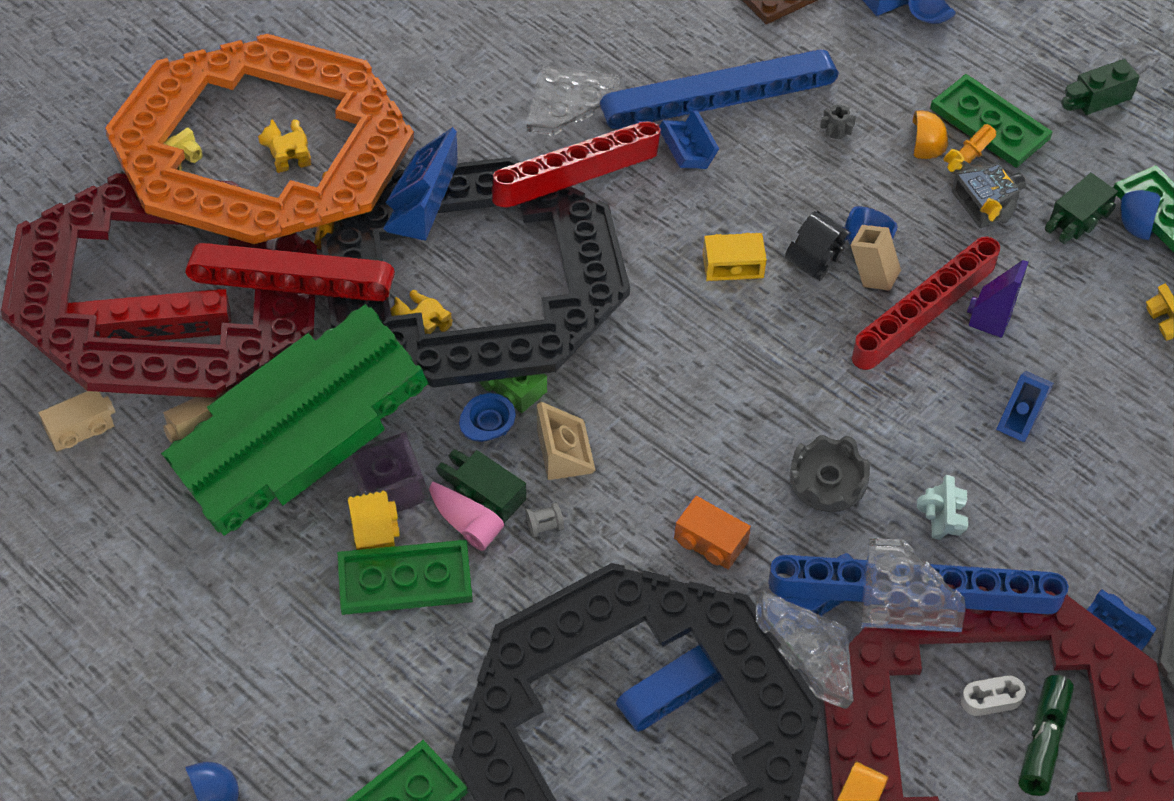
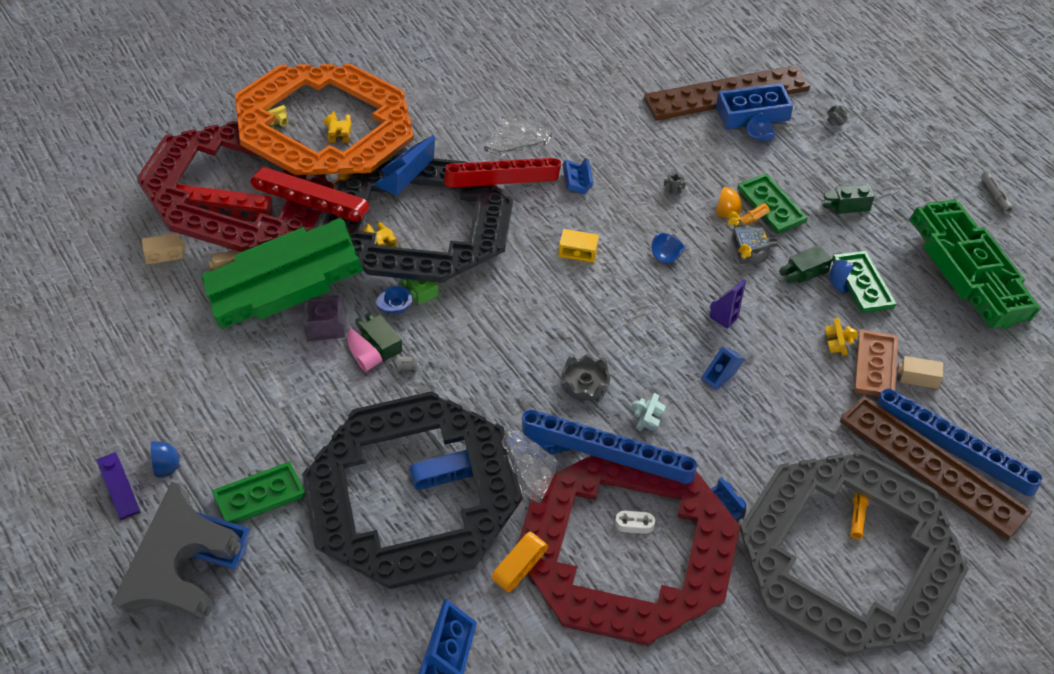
camera: 15 degrees right, 5 degrees down
green plate [337,540,473,615] -> none
yellow brick [348,490,400,550] -> none
tan slope [537,402,596,480] -> none
blue beam [599,49,839,129] -> none
orange brick [674,495,751,570] -> none
black brick [785,210,851,281] -> none
tan brick [851,225,901,291] -> none
red beam [851,236,1001,370] -> none
clear plate [861,538,966,632] -> none
dark green piece [1018,675,1074,796] -> none

